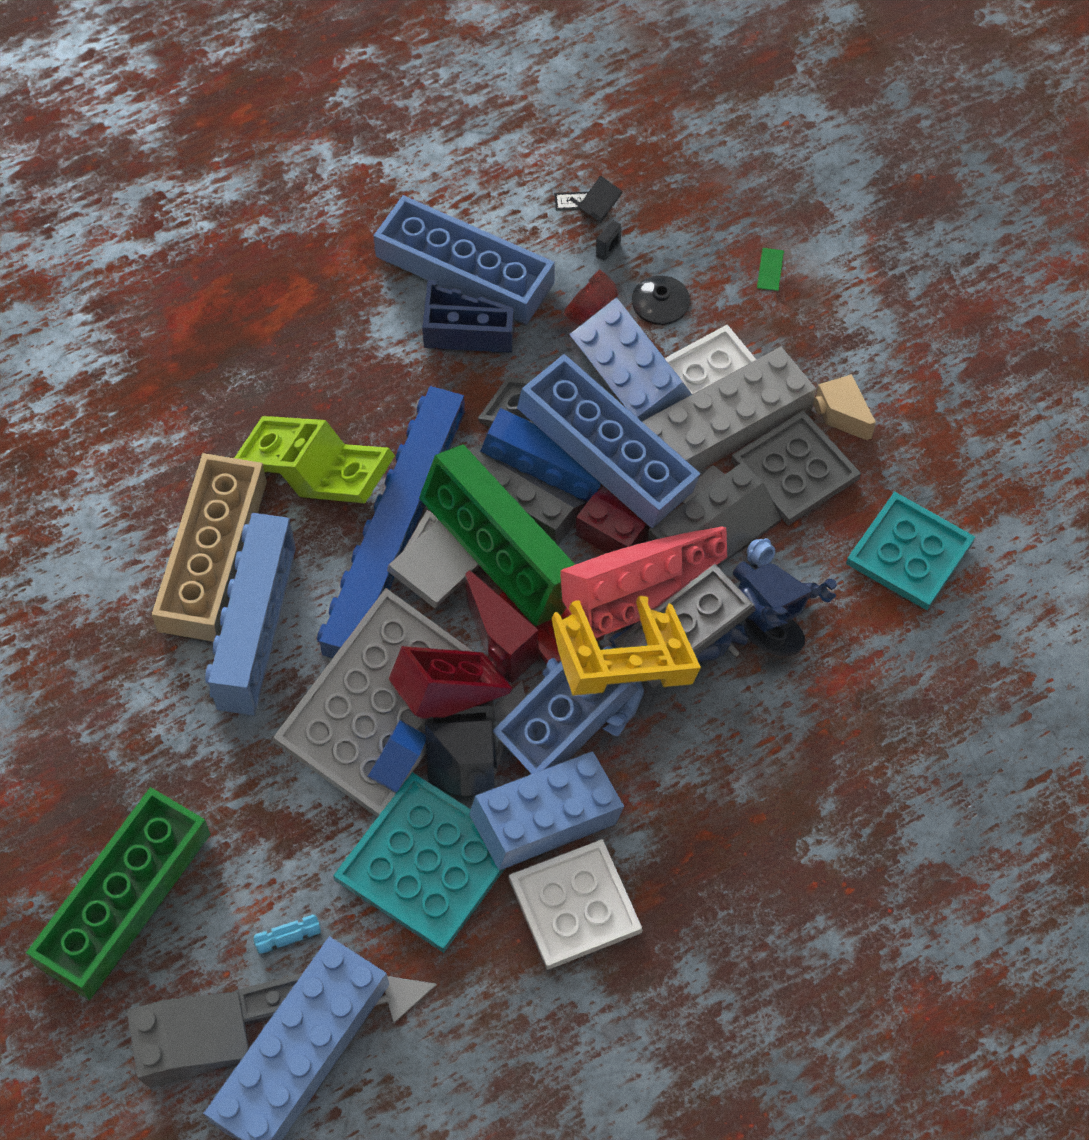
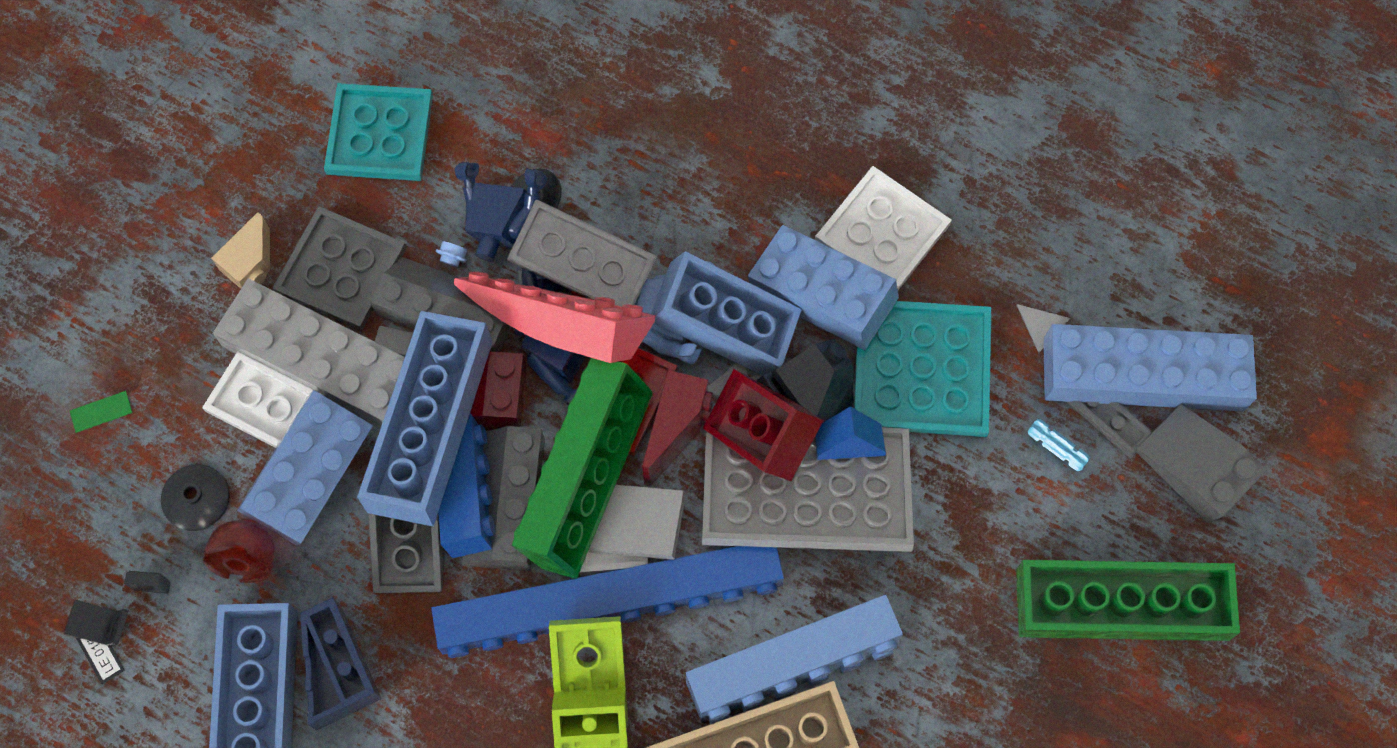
camera: 120 degrees left, 10 degrees up
yellow wedge [552,596,701,696] -> none

